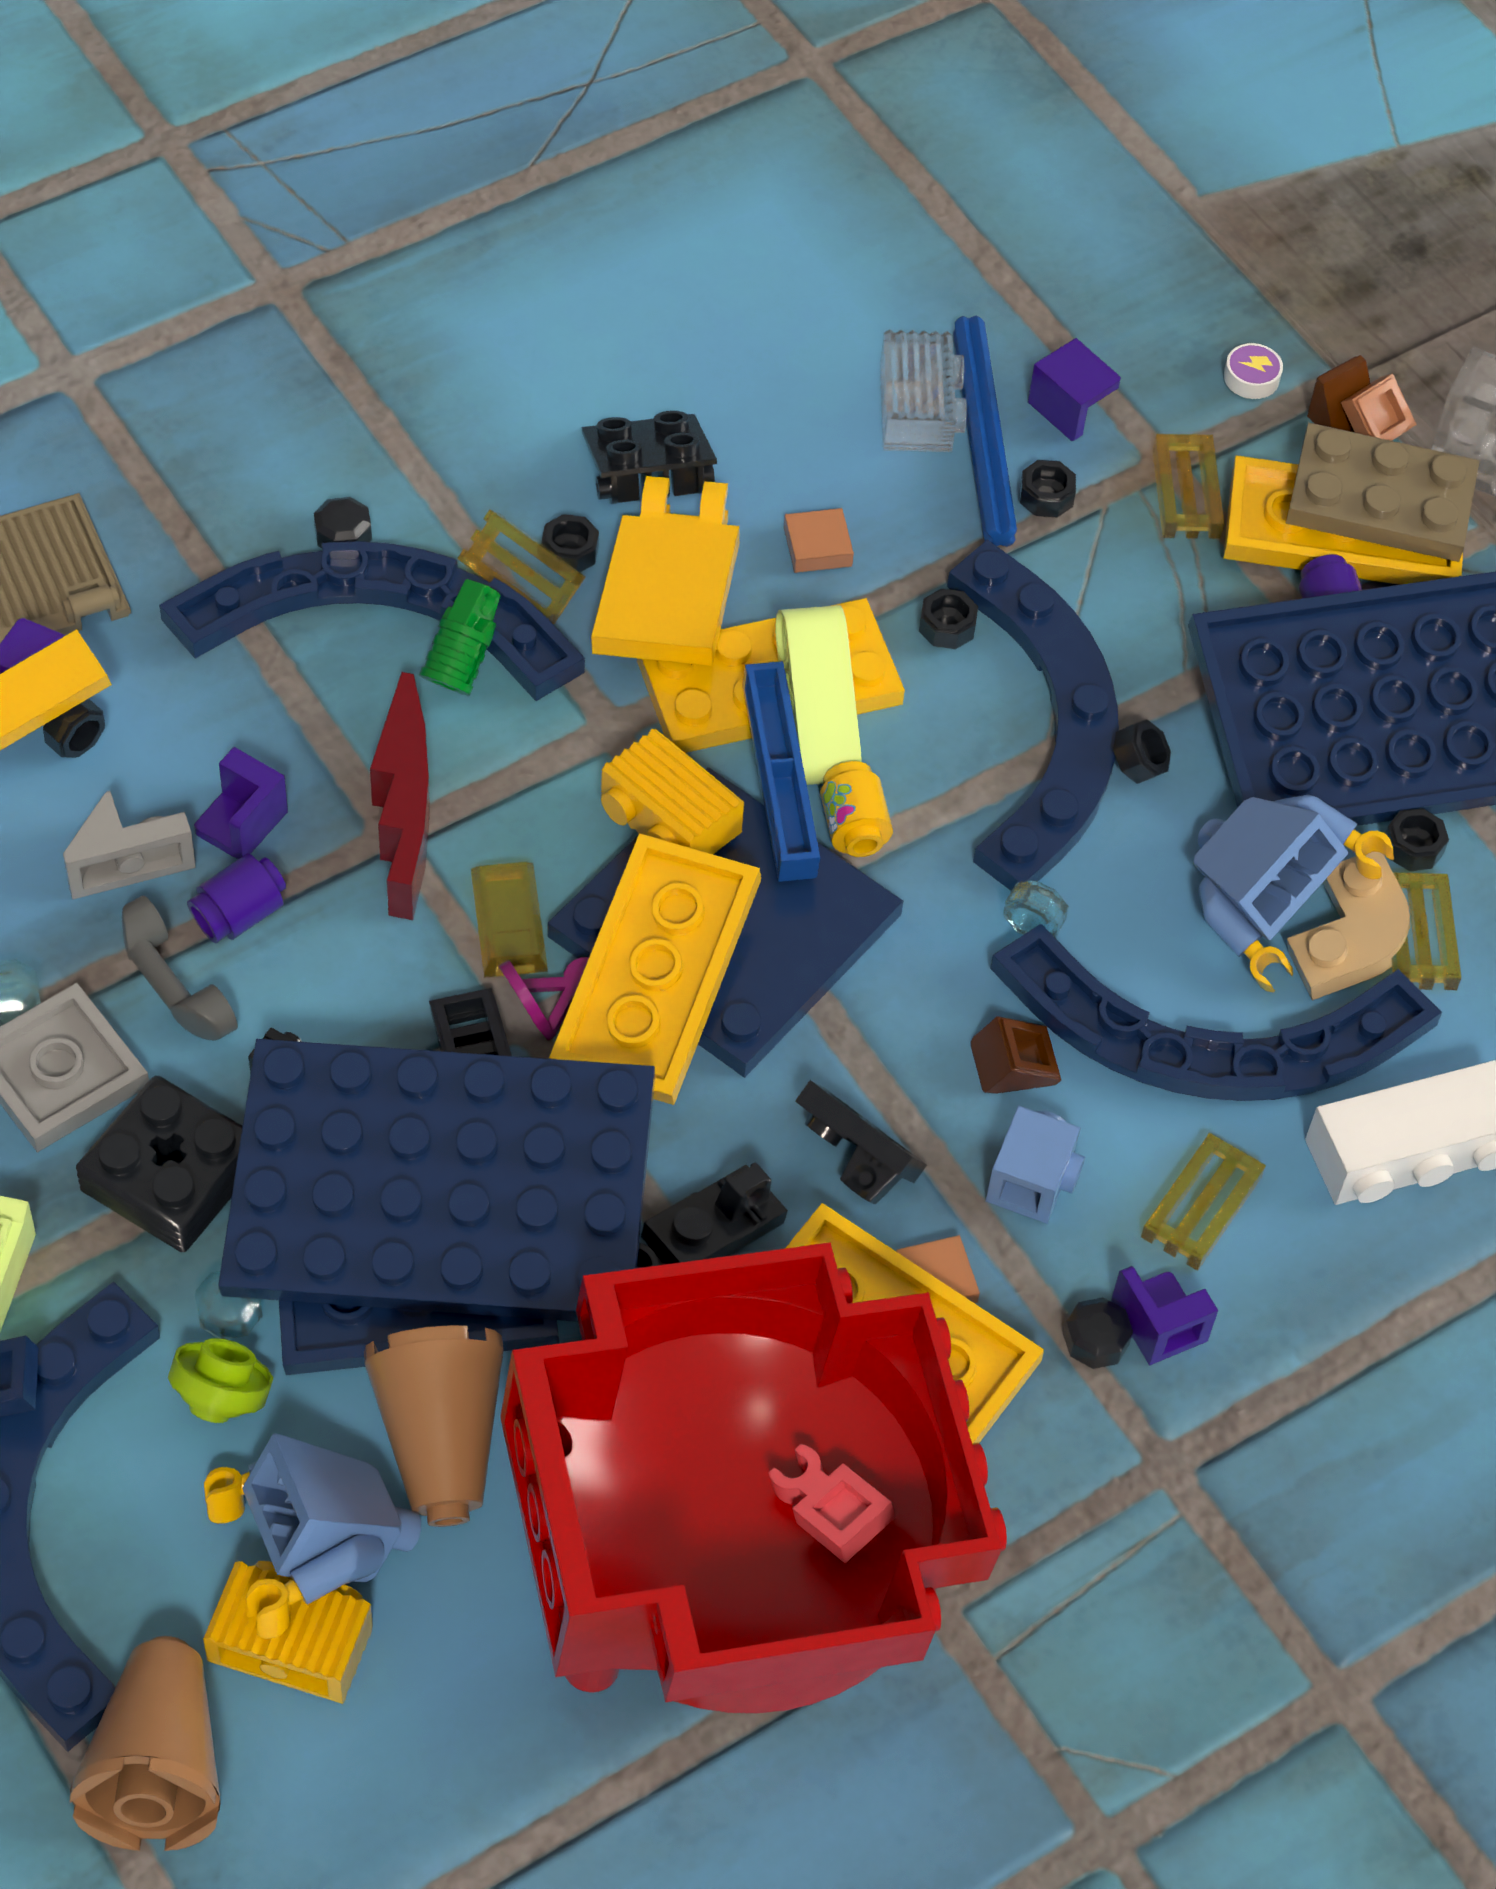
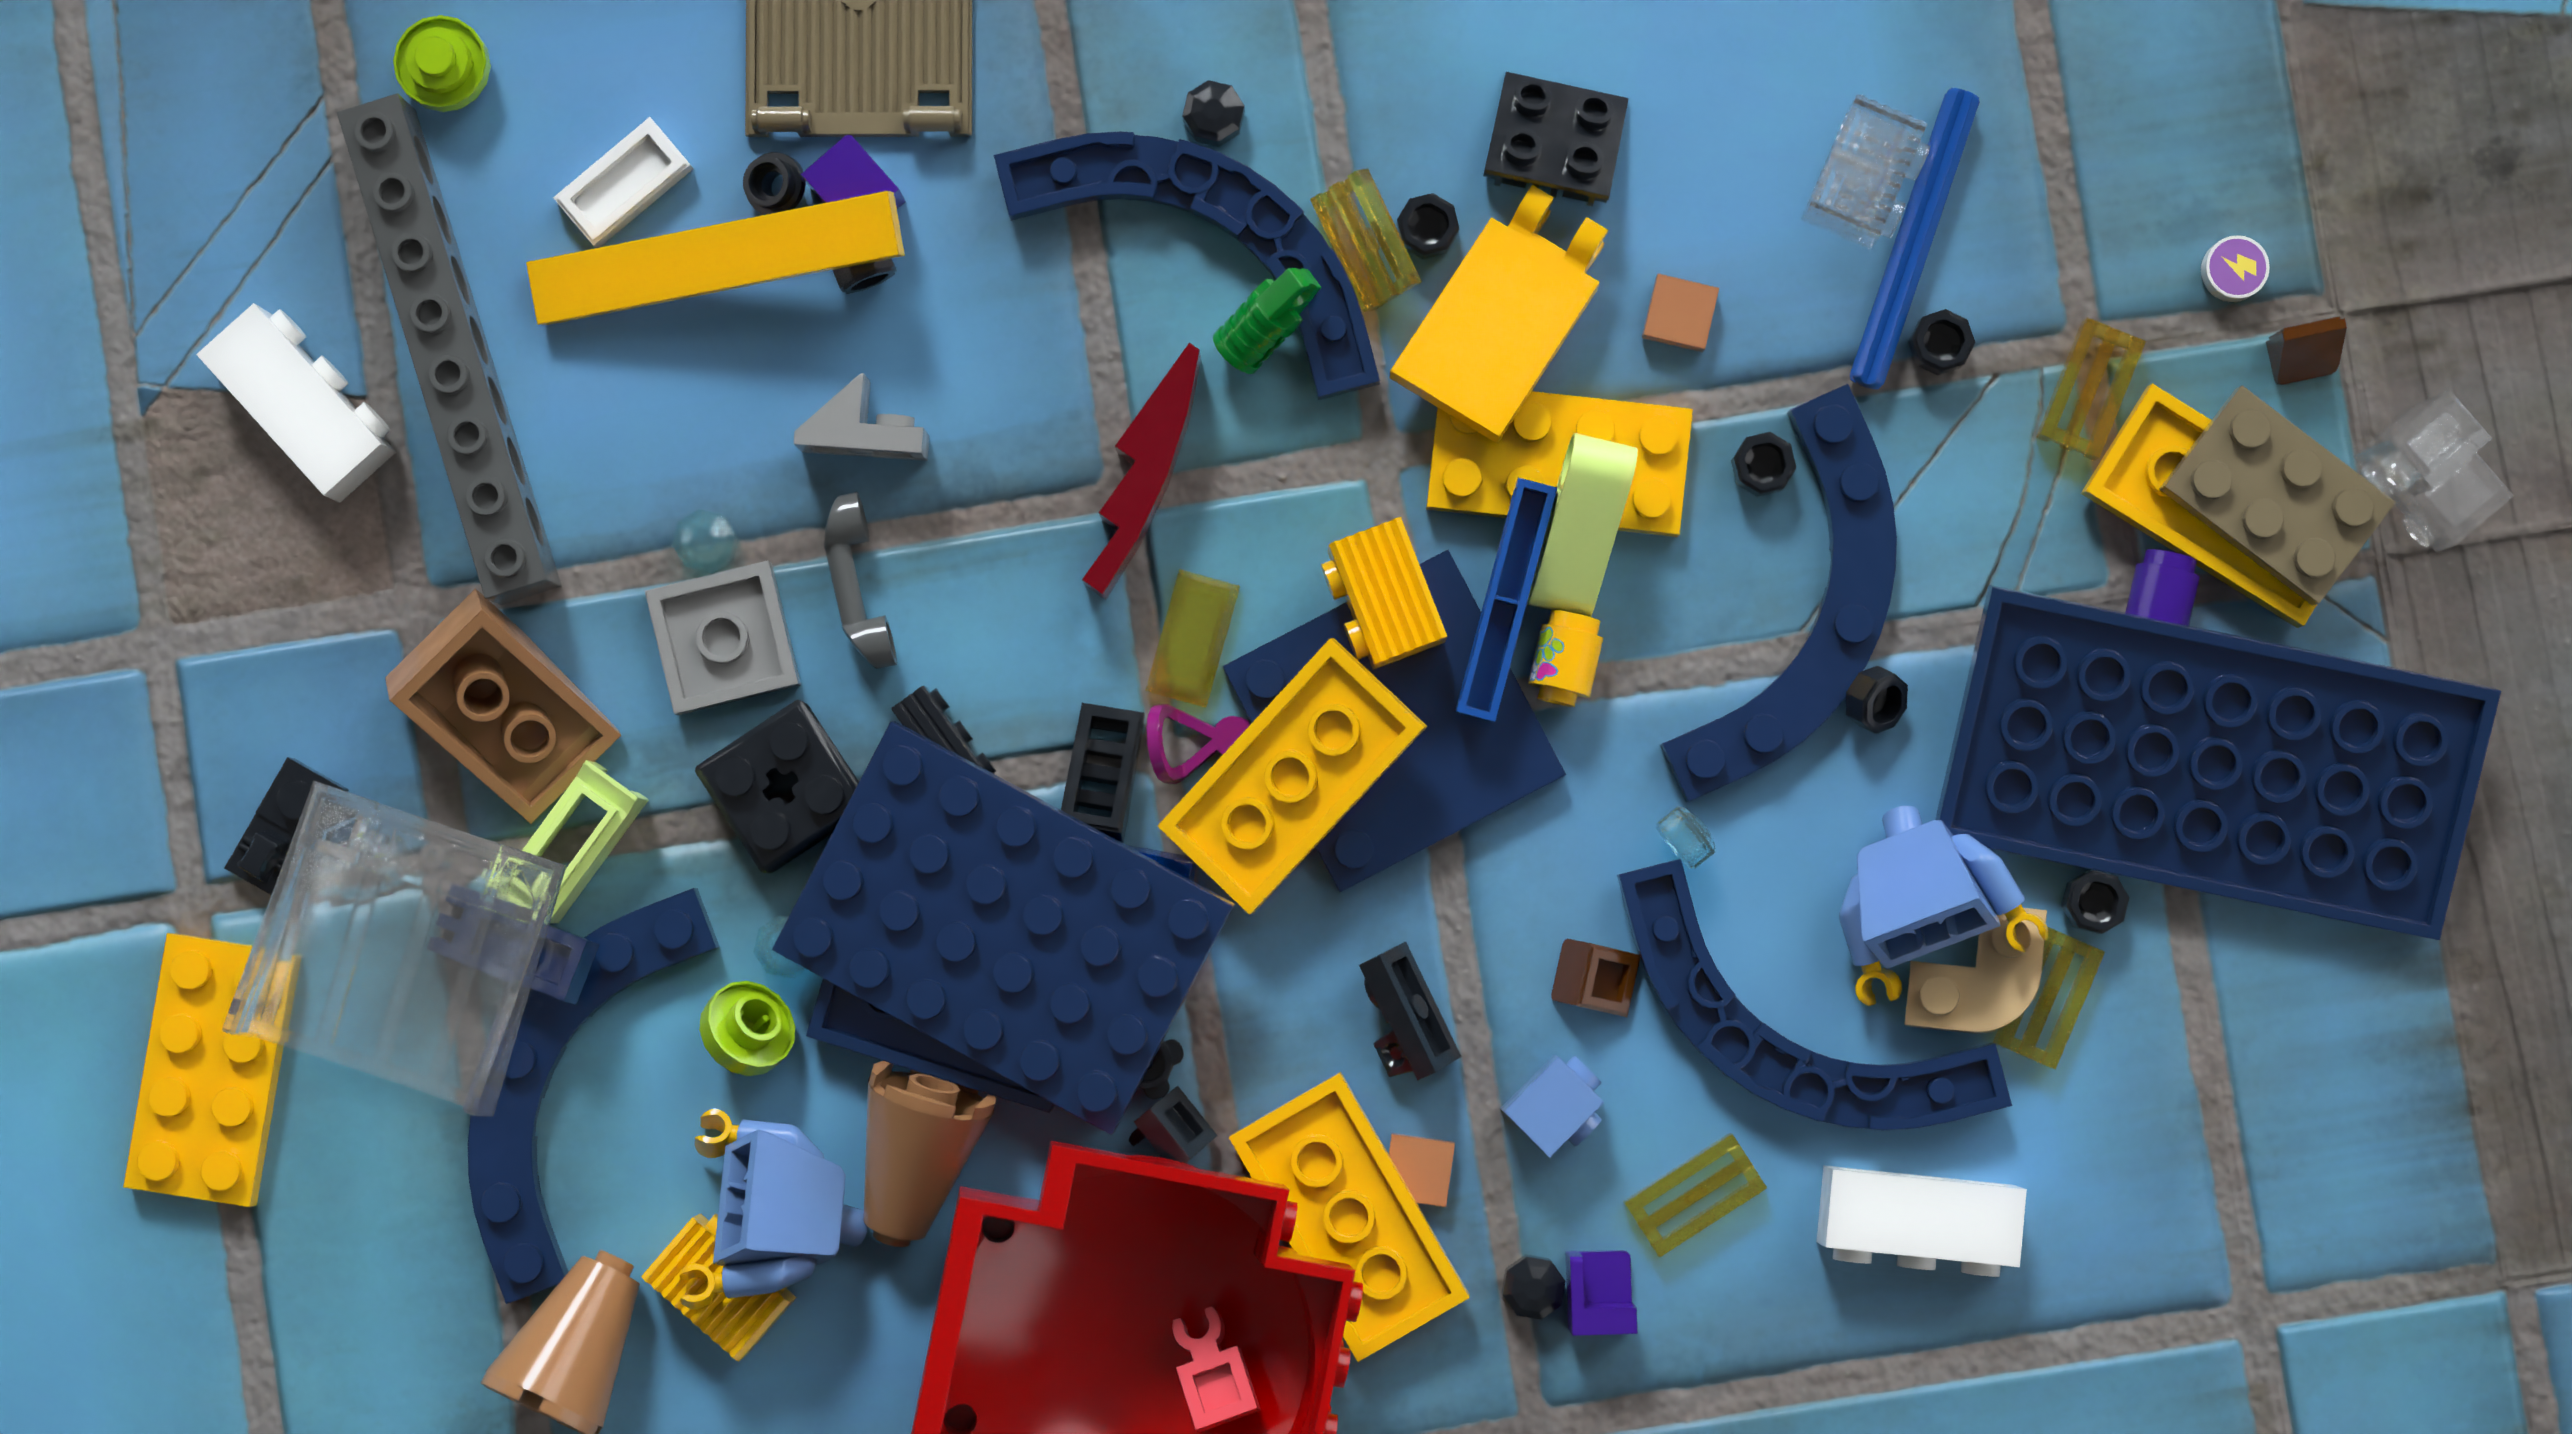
camera: 30 degrees right, 30 degrees up
dark purple brick [187,853,286,943] -> none
dark purple panel [194,747,288,859] -> none
black hinge [641,1162,788,1264] -> none
dark purple panel [1028,338,1121,441] -> none
nougat tile [1341,374,1417,441] -> none

